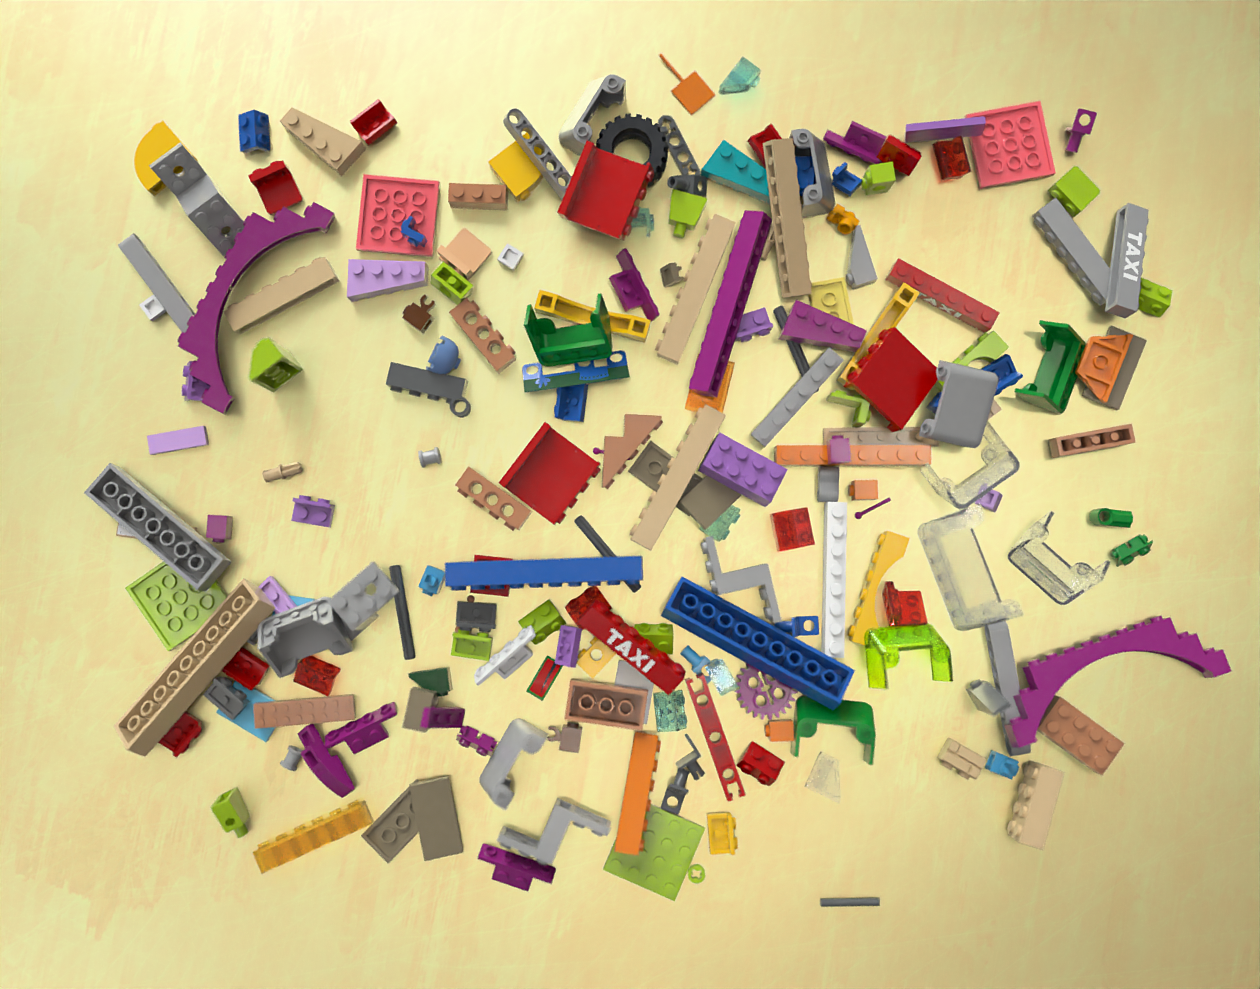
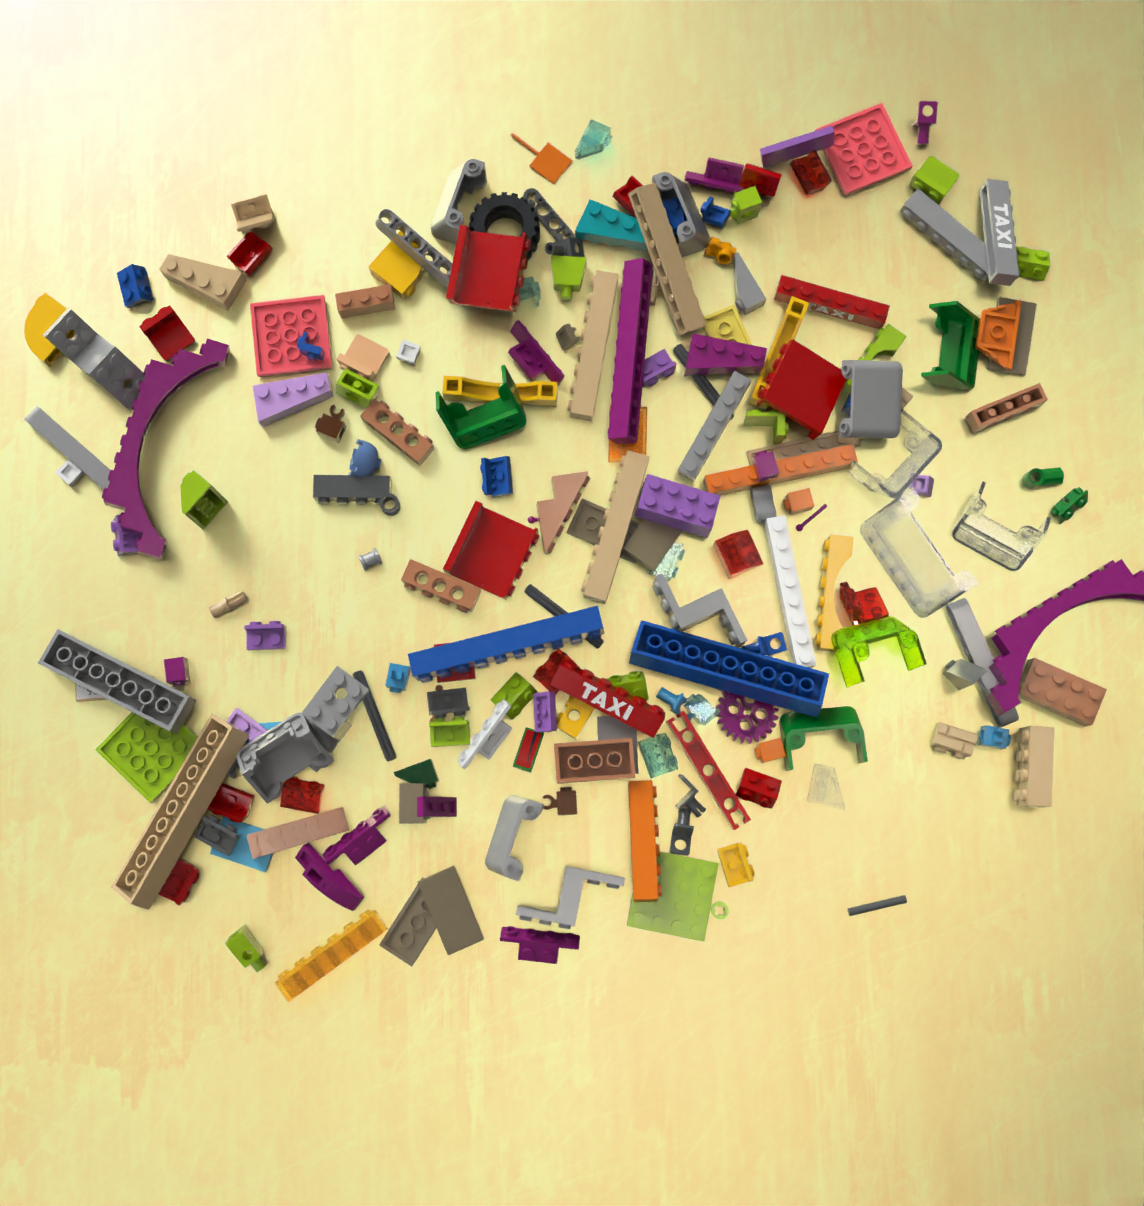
camera: 10 degrees left, 5 degrees down
lavender tile [147,426,209,455] -> none
tan brick [223,257,339,335] -> none
light grey bush [280,745,303,771] -> none
magenta hinge [456,726,497,756] -> none
piece [522,350,630,393] -> none
blue bracket [981,354,1023,396] -> none
none -> tan bracket [230,193,273,233]

